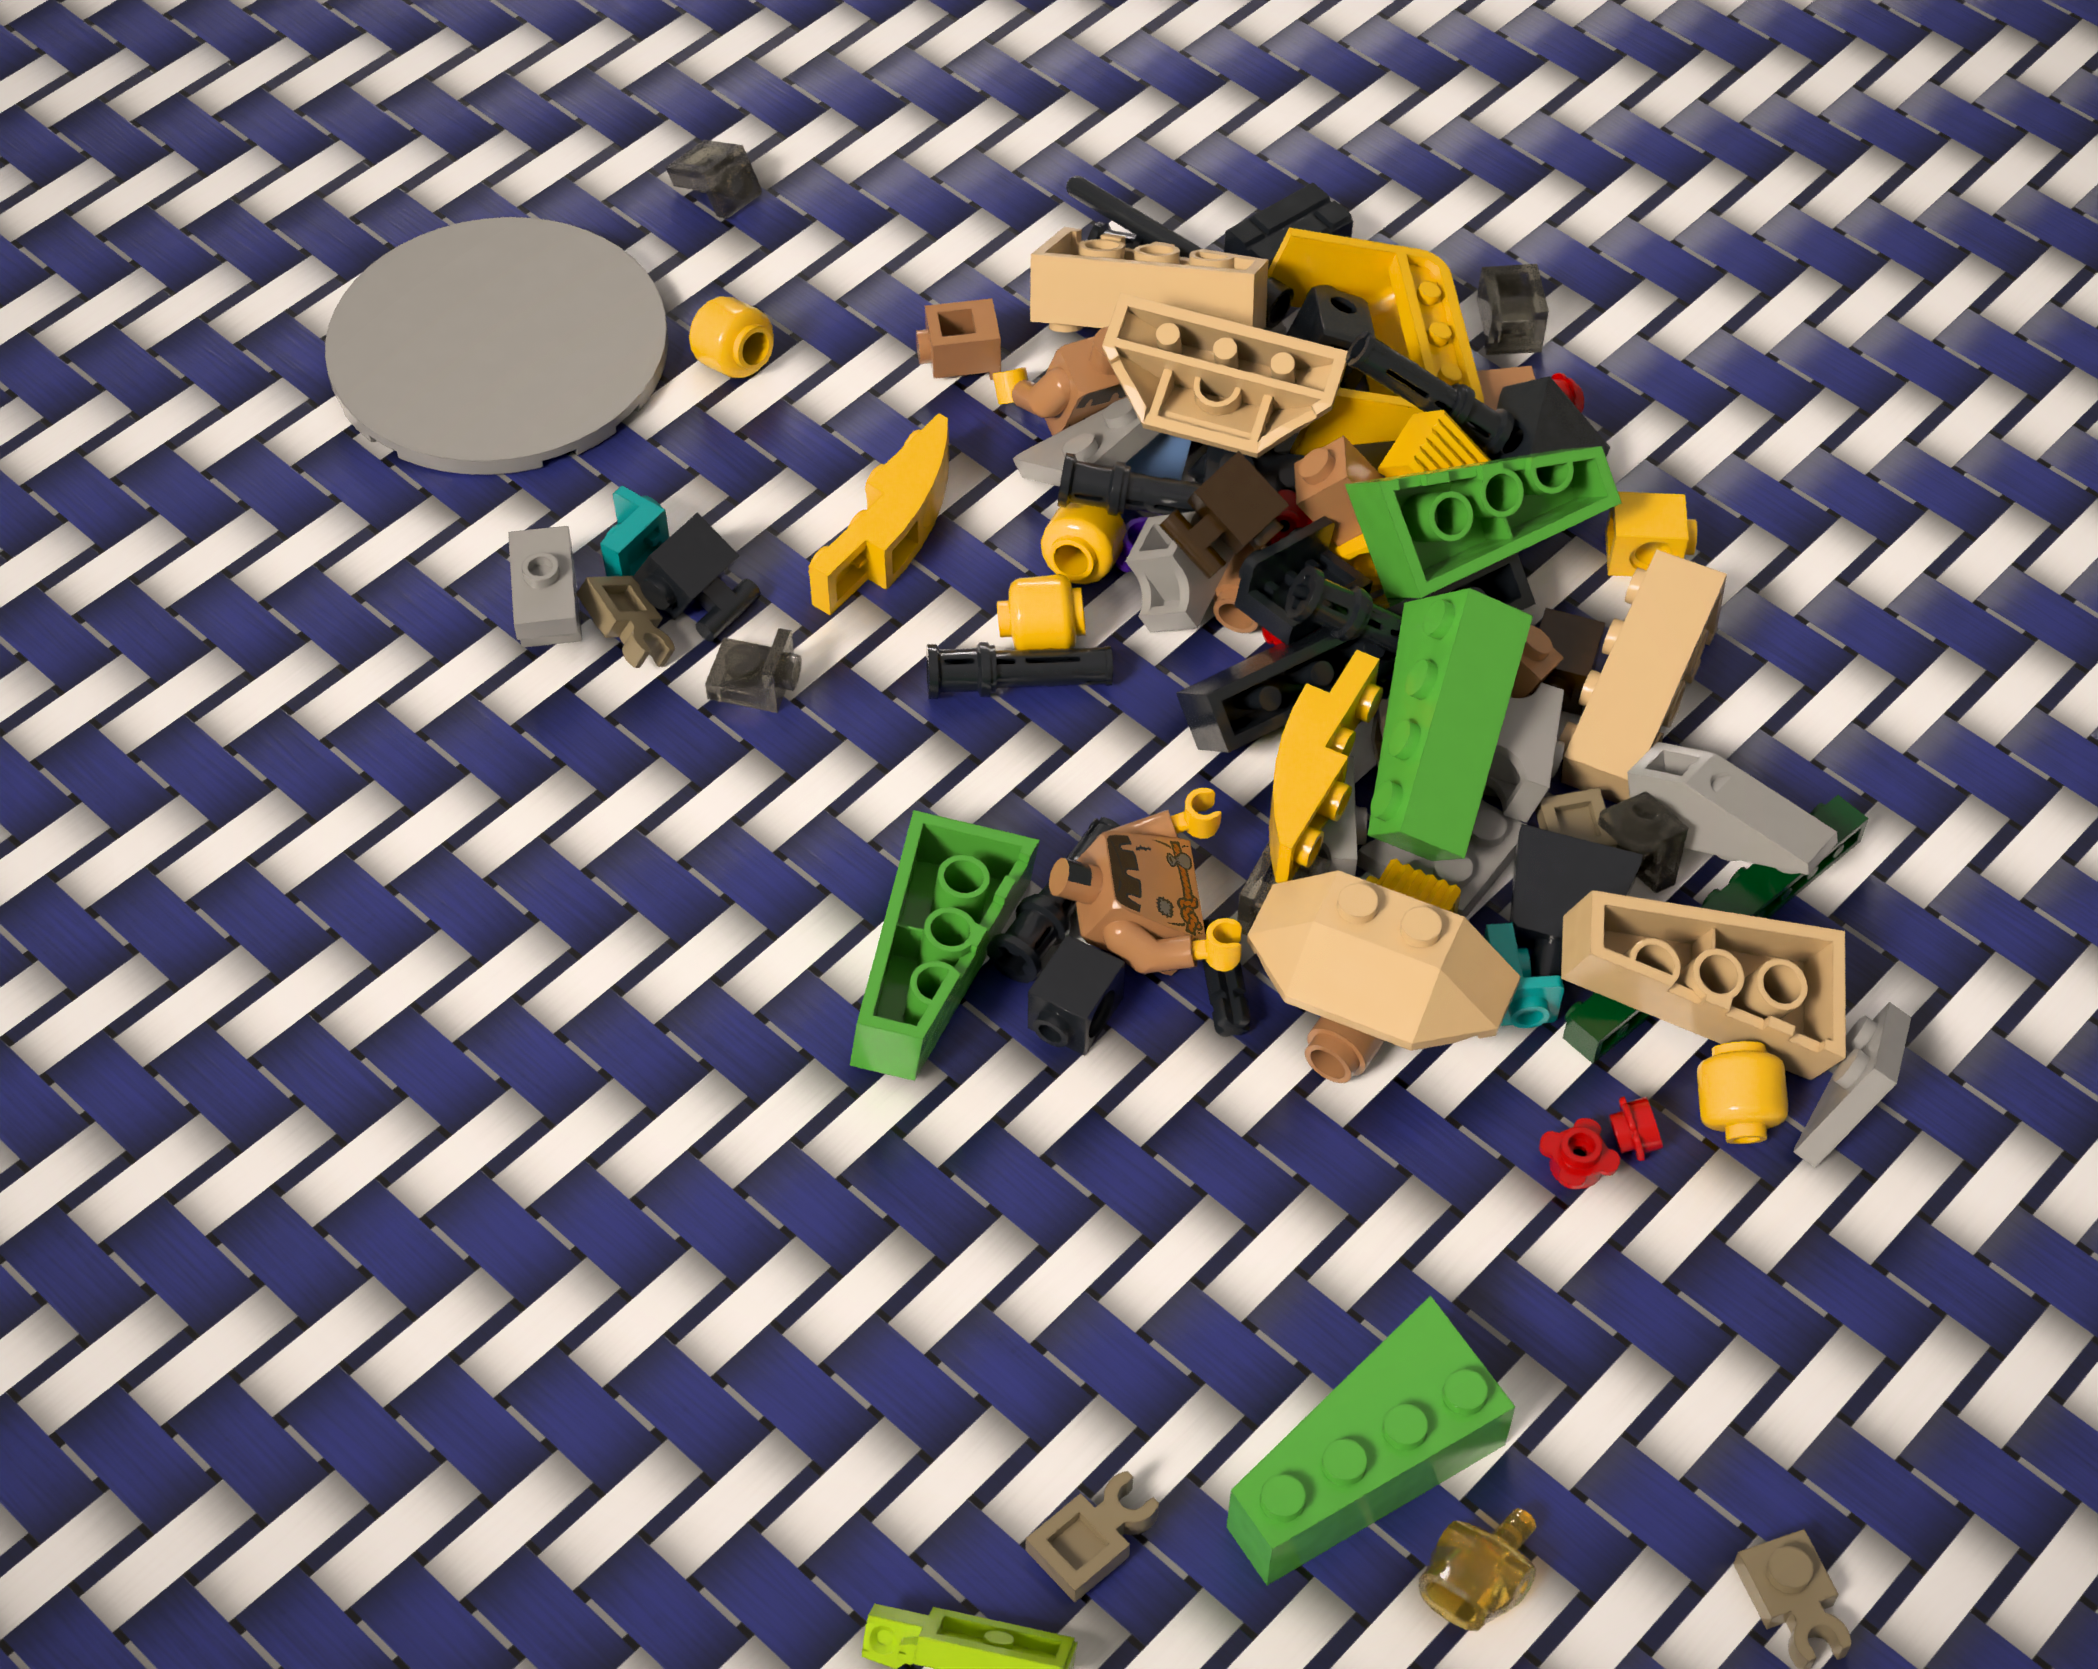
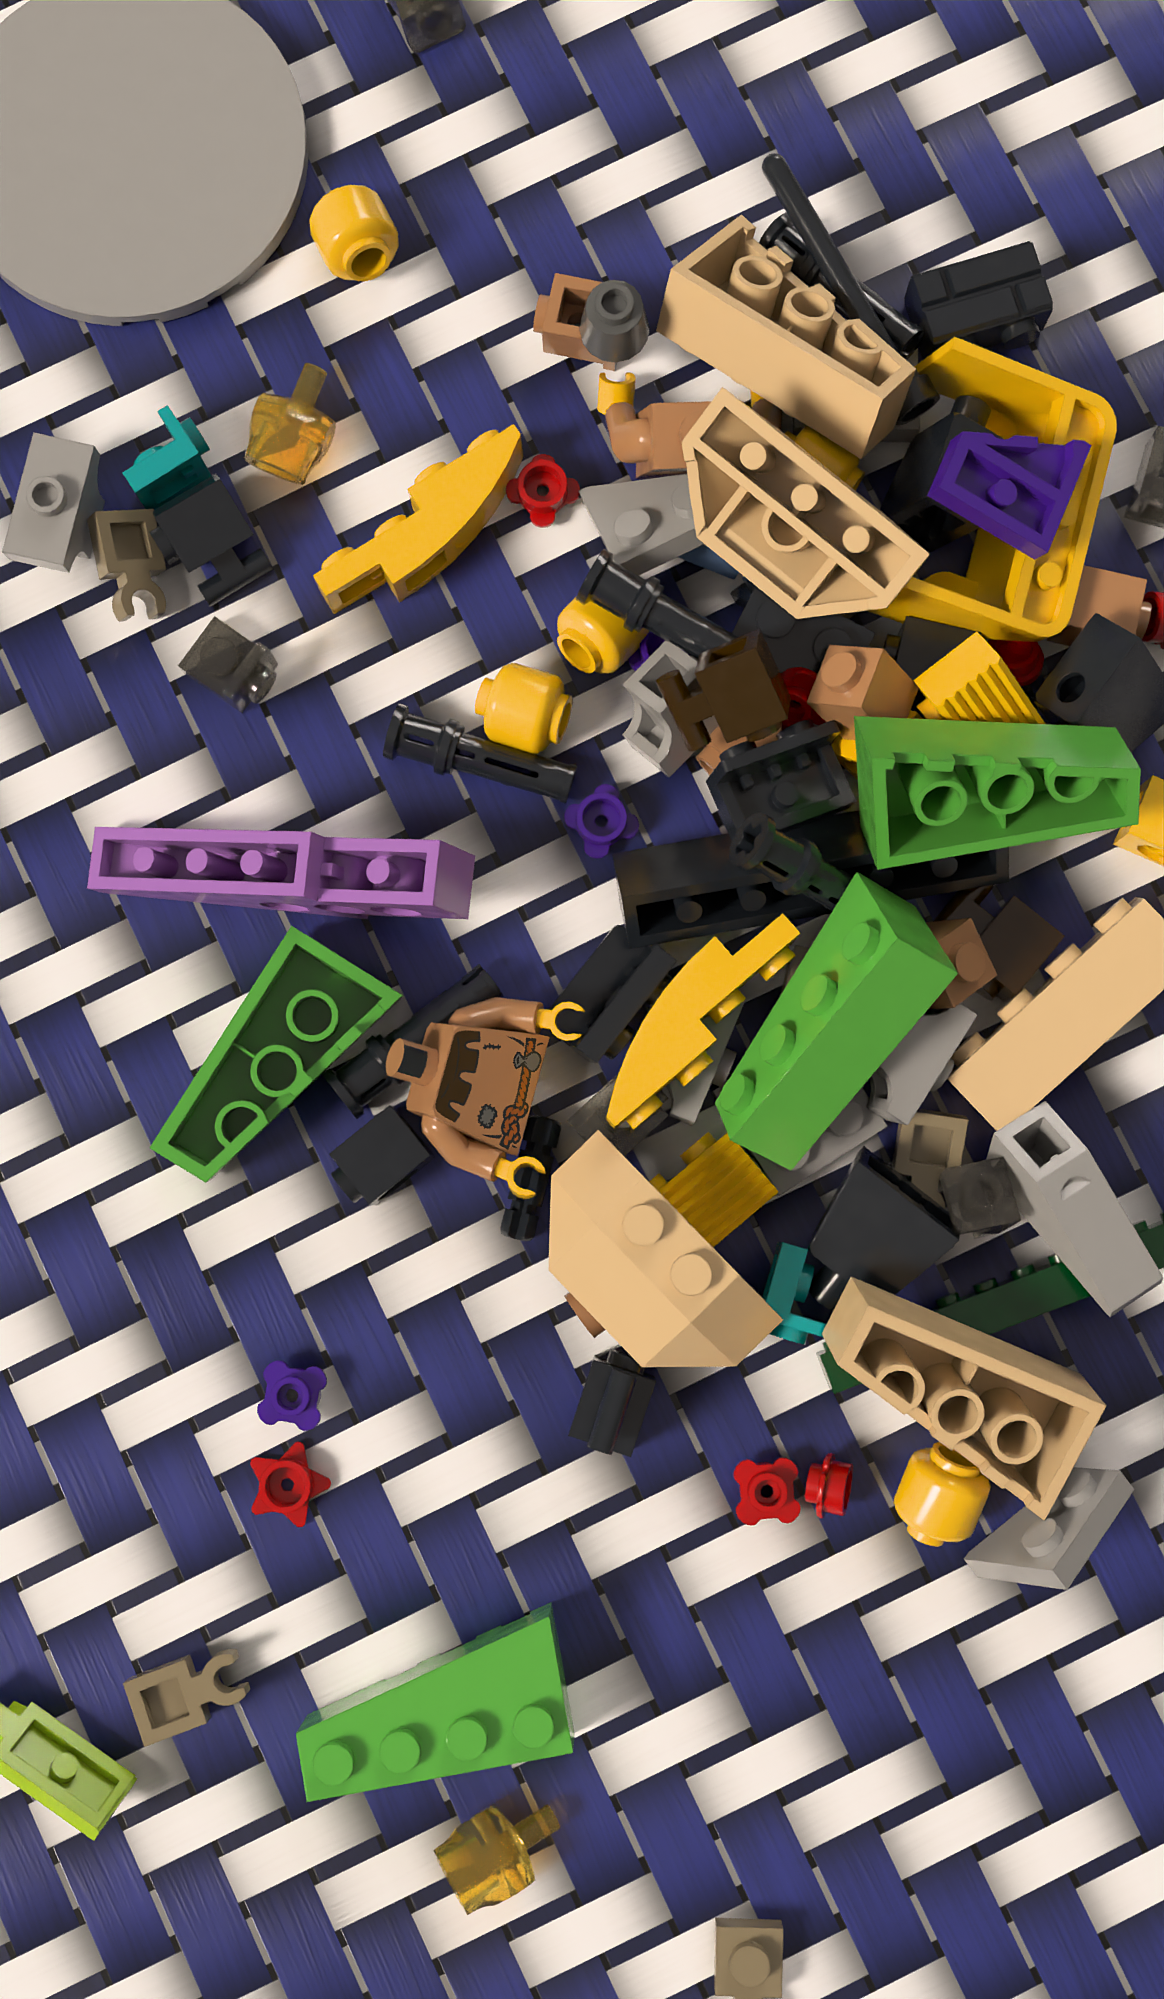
camera: 30 degrees right, 30 degrees up
black pin [1345,331,1514,459] -> none
none -> medium lavender brick [87,827,475,919]
none -> clear yellow piece [244,363,336,485]
none -> red plate [250,1442,331,1527]
none -> dark purple plate [257,1360,327,1431]
none -> red plate [506,454,580,528]
none -> black bracket [548,925,677,1063]
none -> dark purple plate [564,784,639,859]
none -> black brick [568,1349,656,1457]
none -> dark grey hat [579,280,650,363]
none -> dark purple wing [927,431,1091,560]

